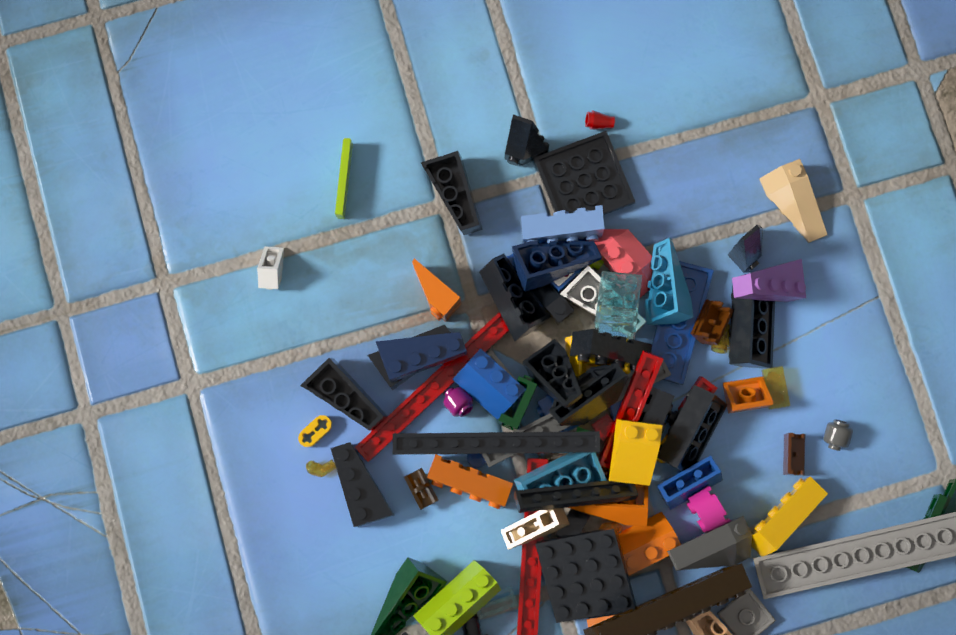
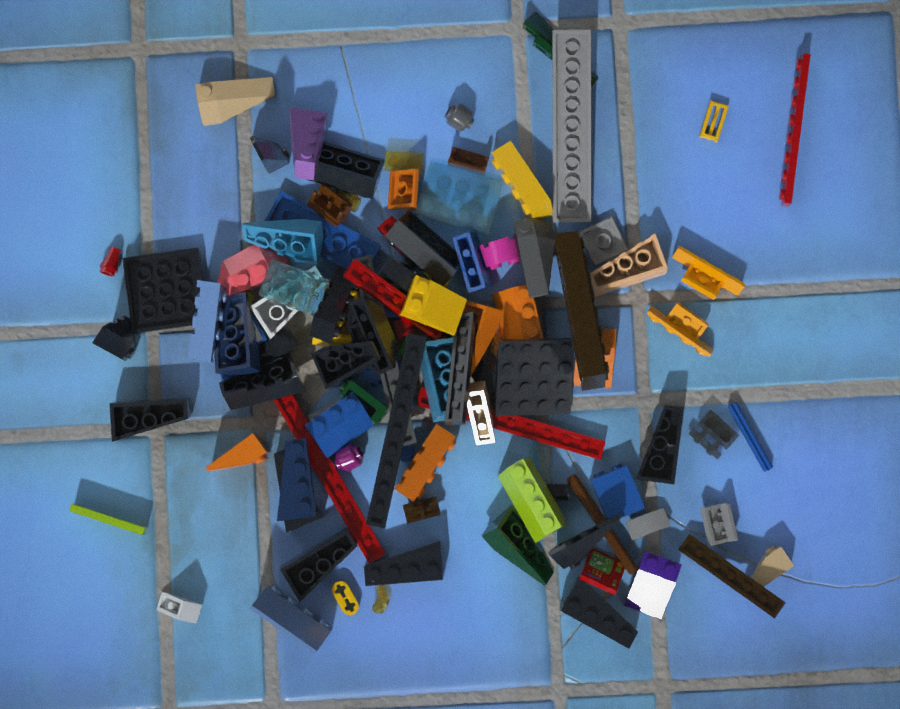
camera: 80 degrees left, 5 degrees up
none -> medium blue slope [249,585,332,654]
none -> clear light blue slope [415,161,504,236]

